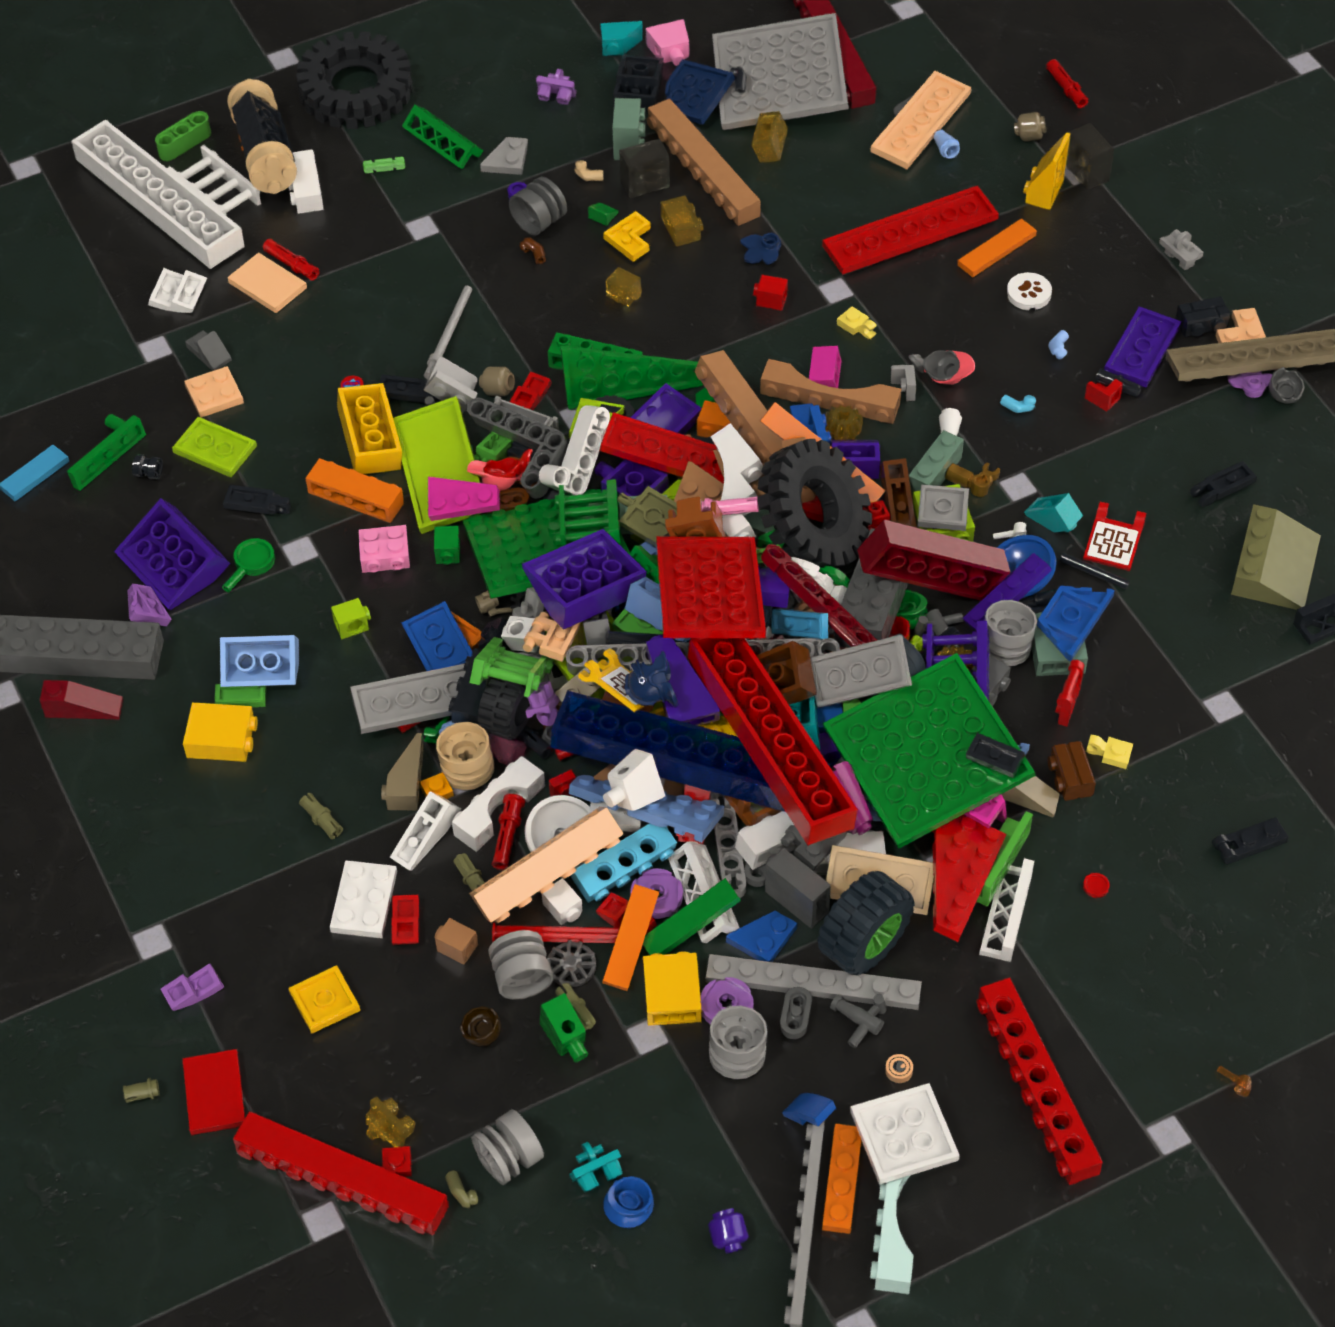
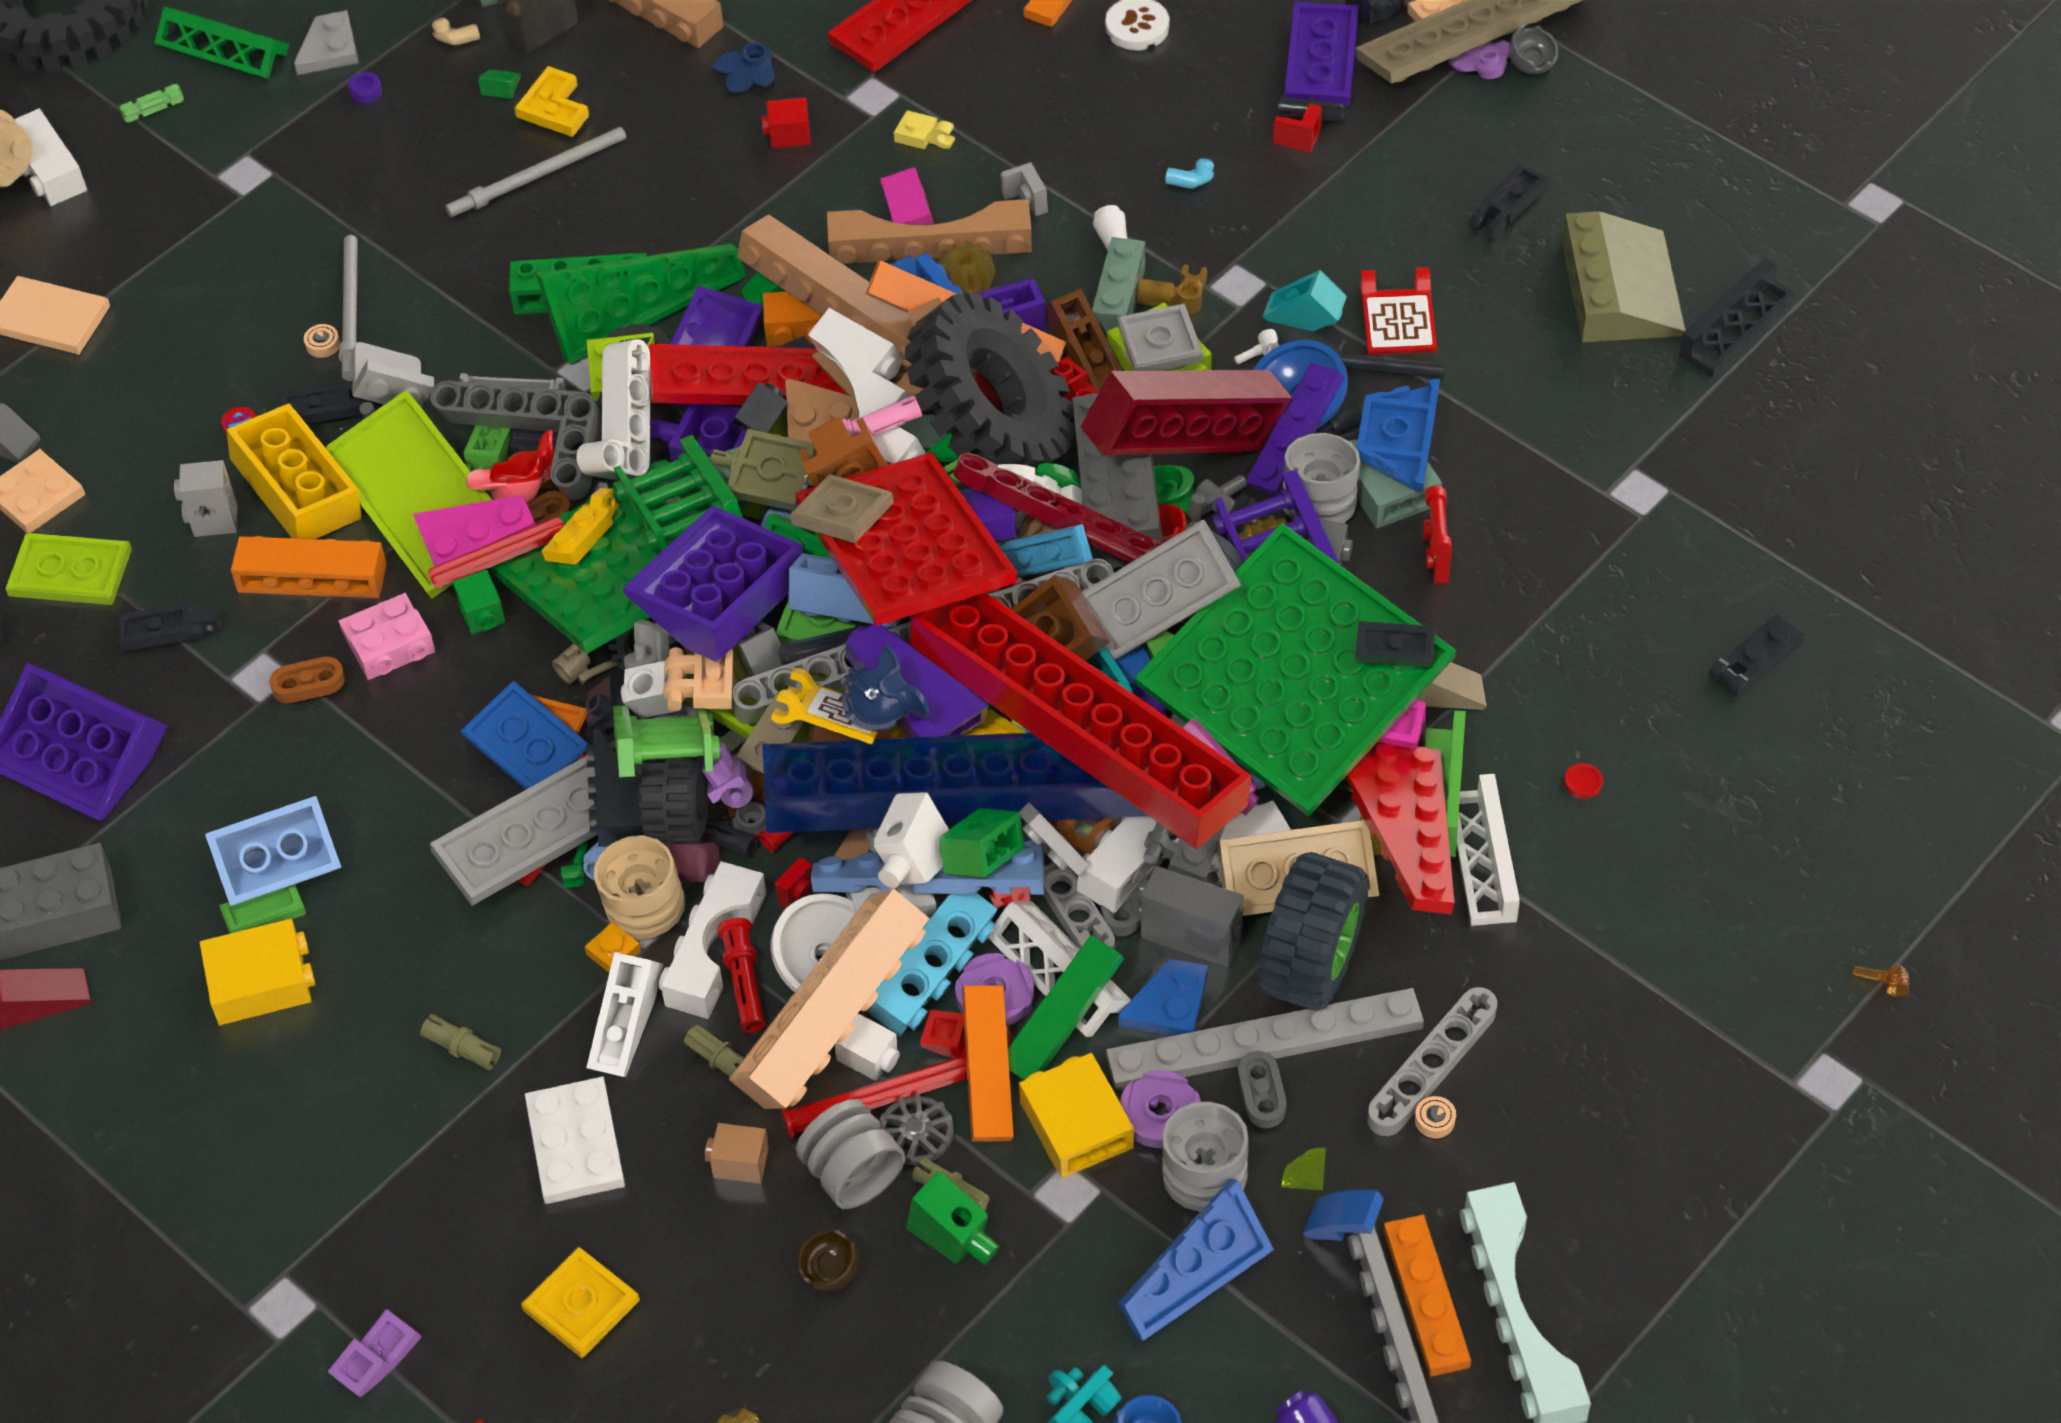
camera: 20 degrees left, 0 degrees up
medium lavender wing [127,584,172,626] -> none
green piece [222,538,275,593] -> none
red pin [263,239,319,281] -> none
lime brick [331,598,371,639] -> none
dark tan slope [381,733,424,811] -> none
red slope [392,895,419,945] -> none
dark tan head [479,366,515,396] -> none
dark grey wheel [509,176,567,236] -> none
red slope [510,371,552,410] -> none
reddish brown arm [519,237,546,264] -> none
clear yellow brick [606,267,642,307] -> none
clear yellow brick [661,195,703,247] -> none
dark grey piece [830,994,887,1048] -> none
white plate [850,1083,960,1185] -> none
dark grey hair [909,350,975,385] -> none
red brick [976,978,1103,1185] -> none
reddish brown brick [1047,741,1096,801] -> none
light blue arm [1048,330,1069,359] -> none
light yellow plate [1086,735,1133,769] -> none
none -> light grey brick [174,460,238,537]
none -> dark orange plate [269,657,345,703]
none -> light nougat tile [304,324,340,358]
none -> axle [428,517,564,588]
none -> light grey bar [445,127,626,217]
none -> yellow hinge [542,488,619,565]
none -> black brick [732,382,788,433]
none -> dark tan tile [790,474,894,543]
none -> green brick [939,808,1024,878]
none -> light grey wing [1020,802,1089,876]
none -> wing [1118,1178,1274,1341]
none -> clear neon green tile [1282,1148,1326,1190]
none -> light grey beam [1367,987,1497,1136]

